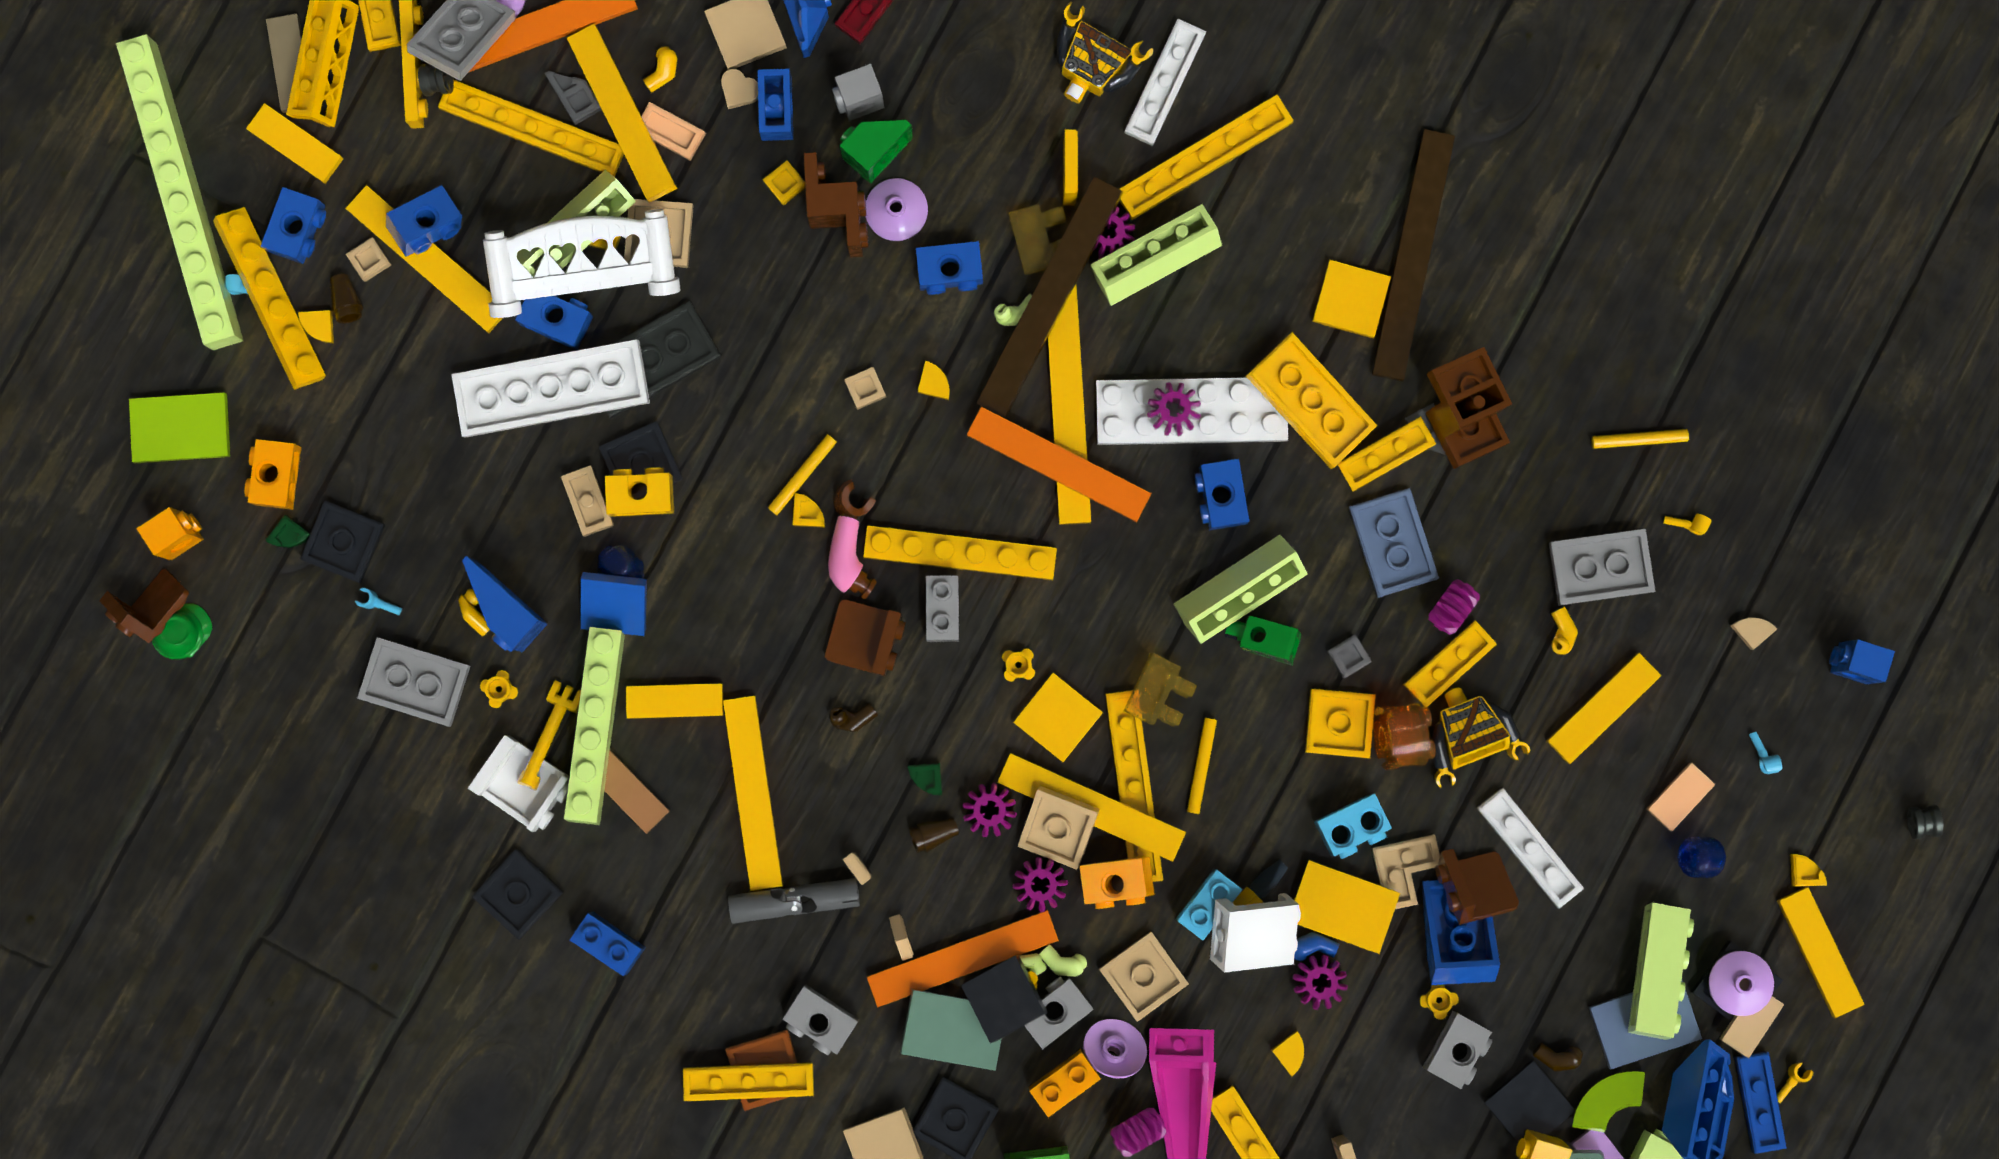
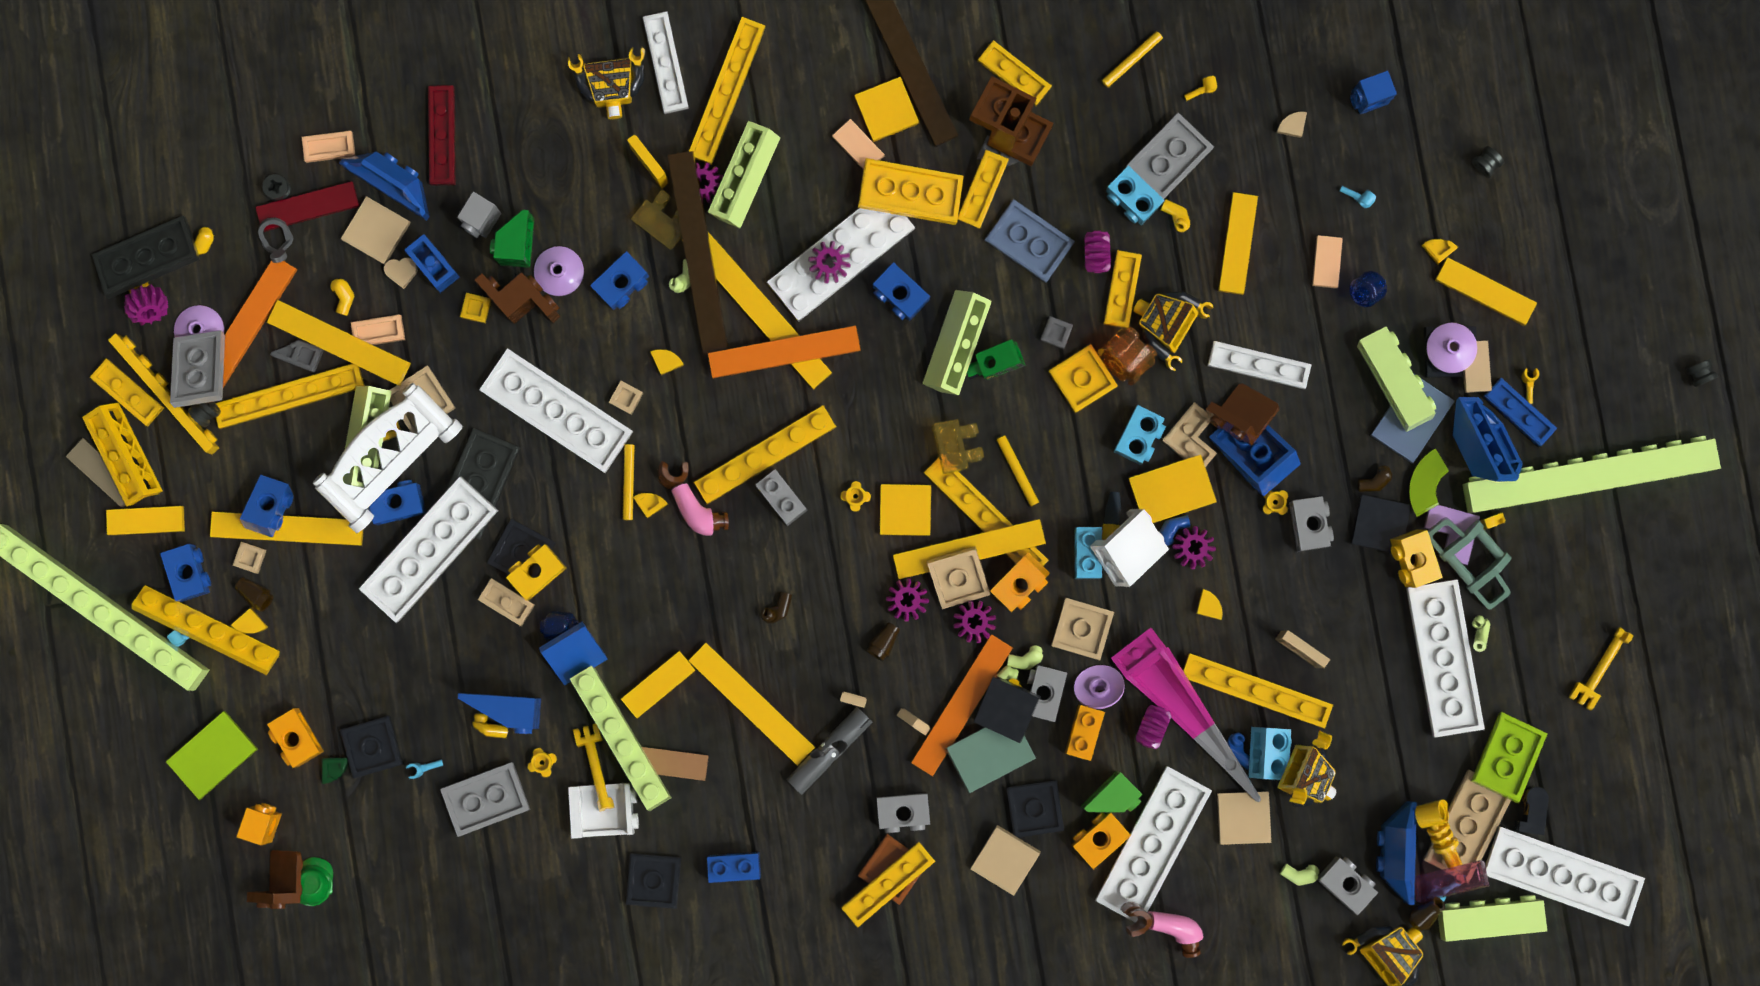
camera: 35 degrees left, 0 degrees up
reddish brown bracket [825,600,906,677] -> none
dark green tile [908,763,942,795] -> none
none -> white plate [480,348,633,473]
none -> light nougat tile [832,119,885,169]
none -> yellow tile [978,40,1052,106]
none -> medium azure brick [1106,165,1164,225]

